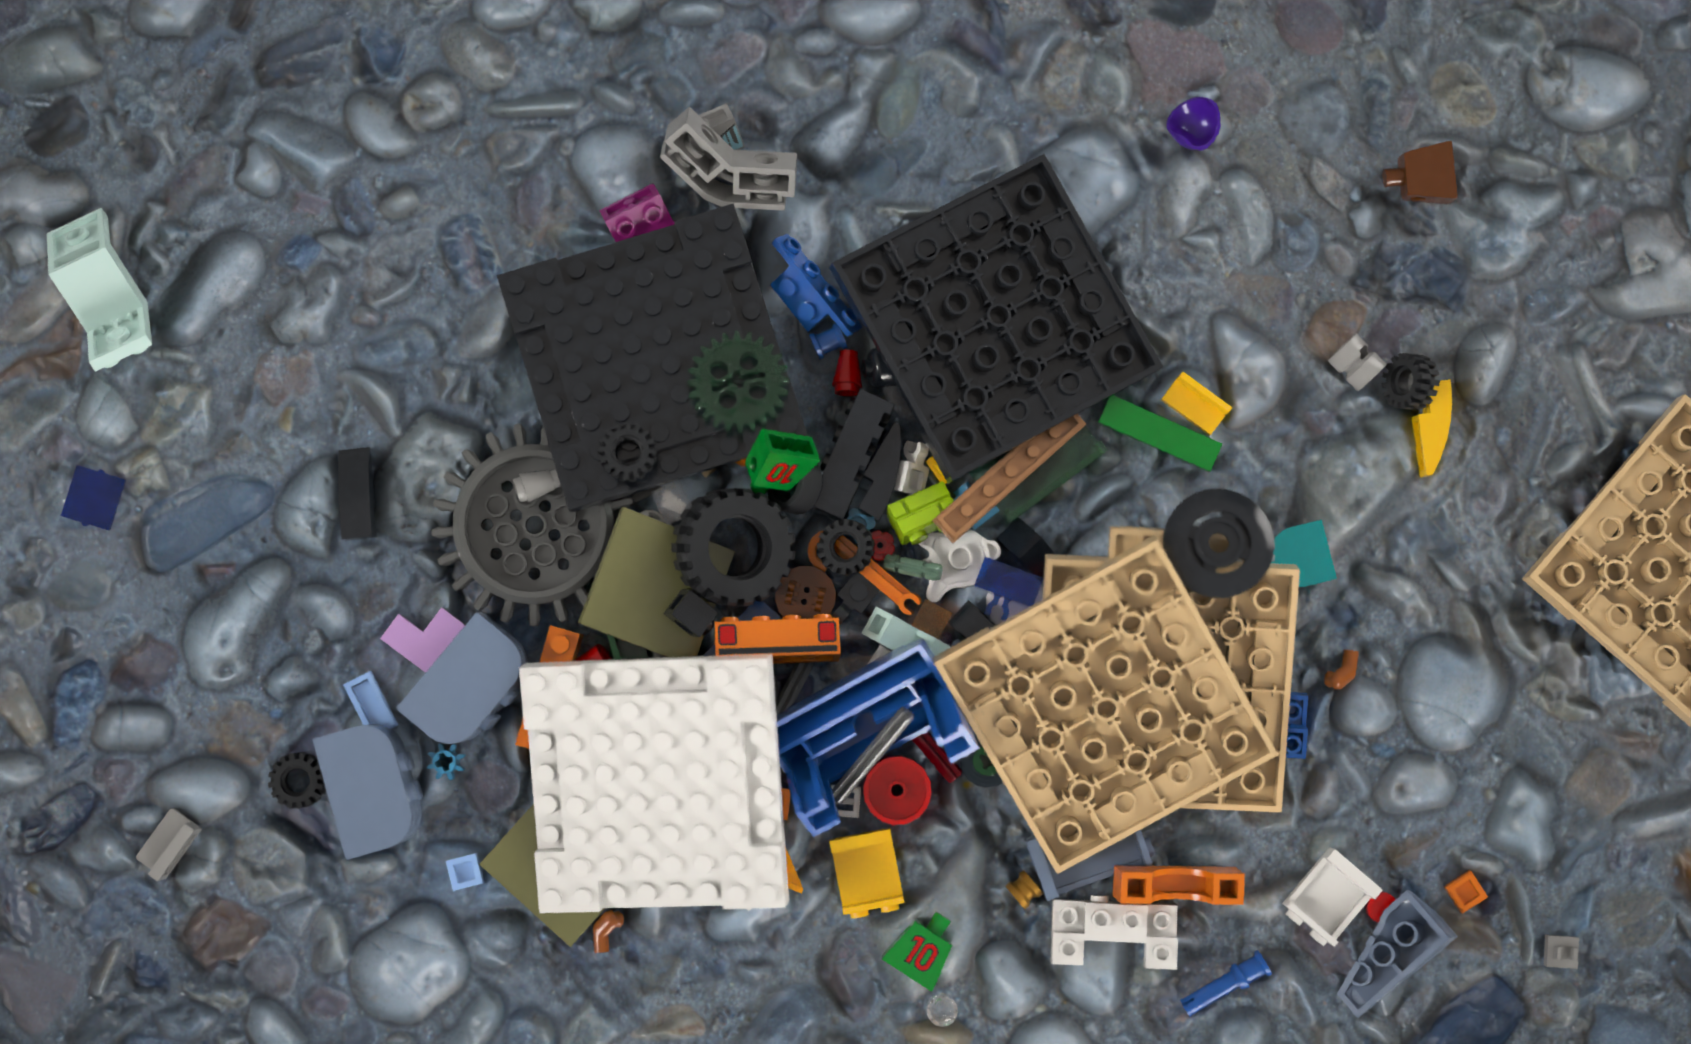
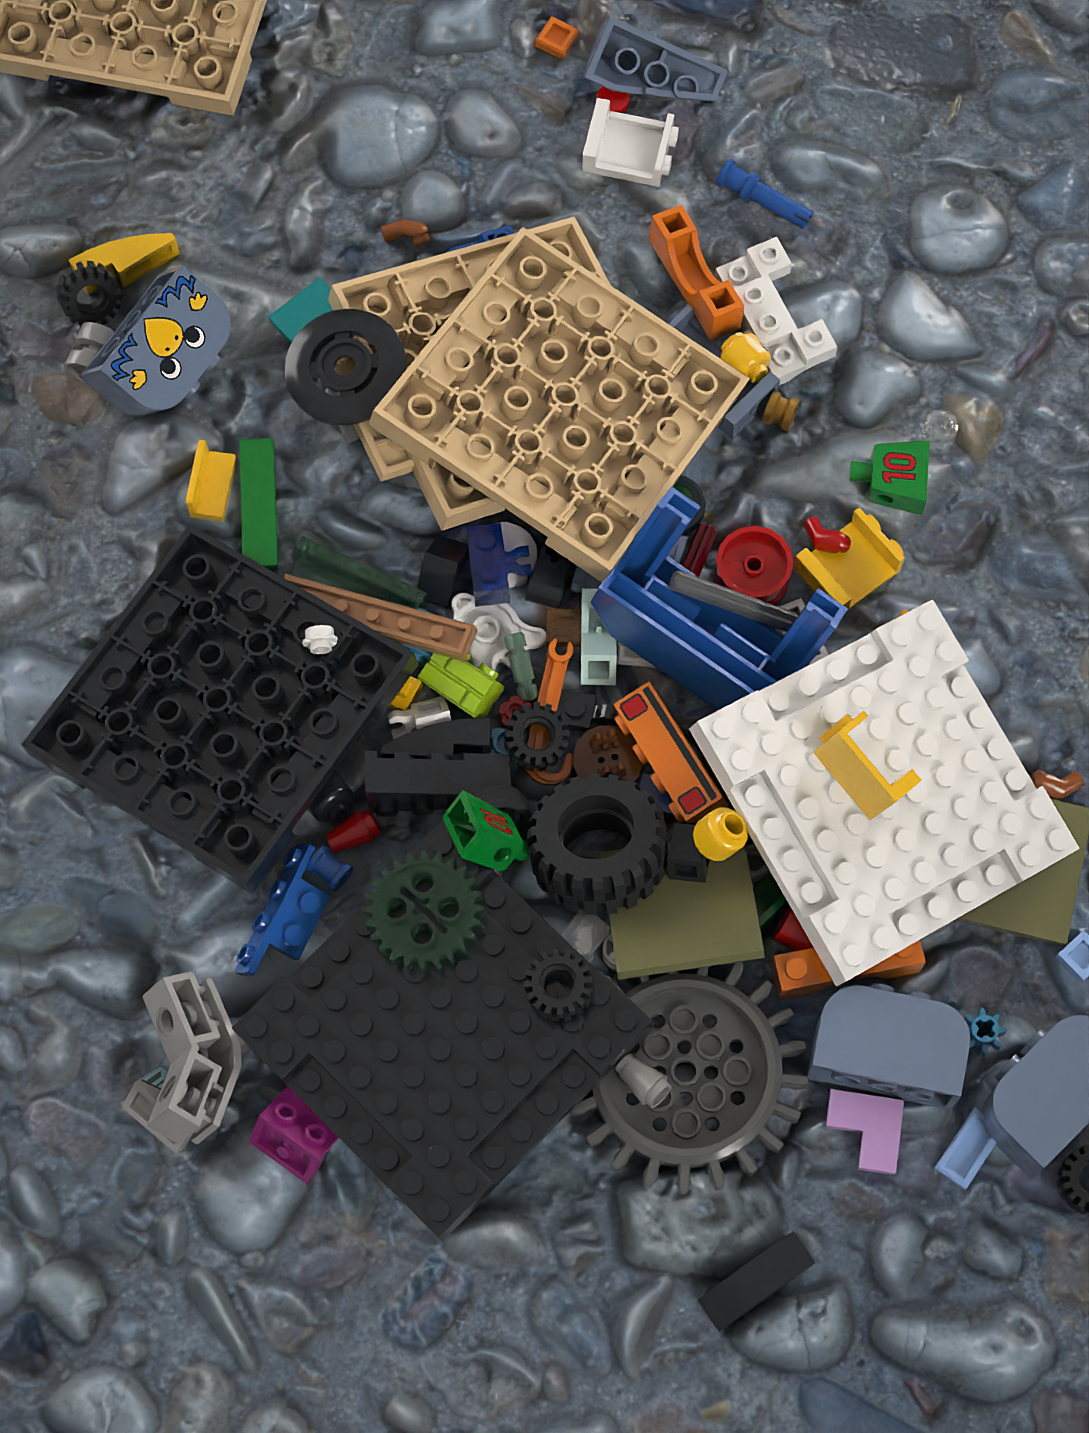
camera: 120 degrees left, 15 degrees down
none -> sand blue brick [79,265,231,416]
none -> white plate [302,625,338,654]
none -> yellow head [693,807,748,861]
none -> yellow head [720,332,771,383]
none -> red arm [803,517,851,553]
none -> yellow panel [813,711,922,820]

